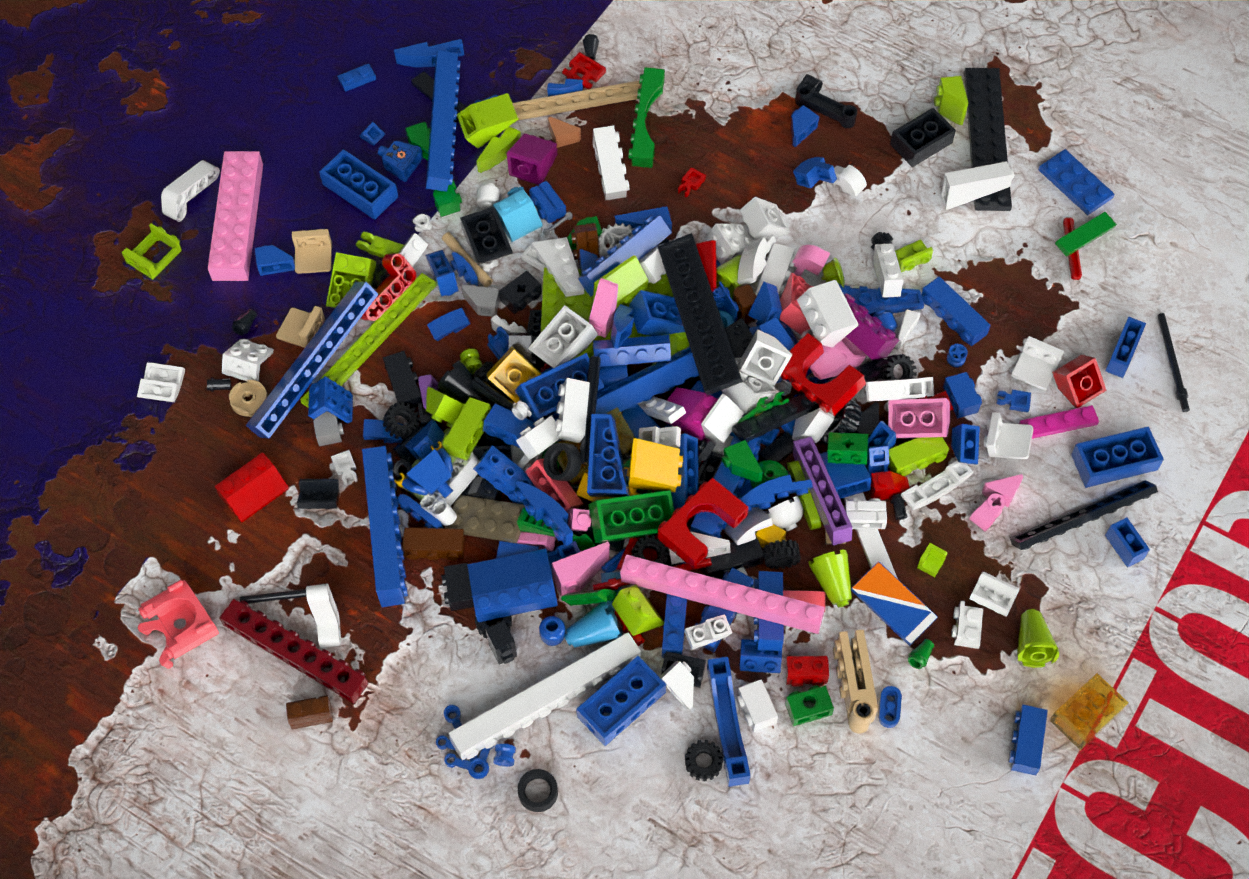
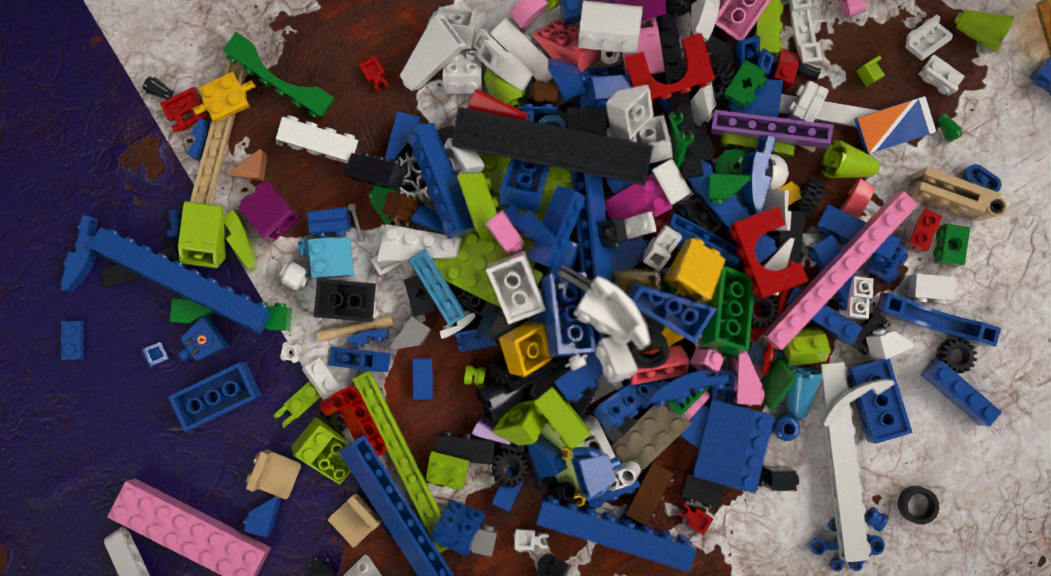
camera: 65 degrees left, 25 degrees up
none -> yellow plate [193,71,256,123]
none -> black brick [344,152,407,192]
none -> white slope [400,15,466,91]
none -> dark azure tile [408,249,466,326]
none -> lime plate [426,452,470,490]
none -> white slope [590,277,649,350]
none -> black window [596,218,628,248]
none -> red plate [677,503,714,536]
none -> white slope [821,379,895,427]
none -> blue brick [920,360,1002,427]

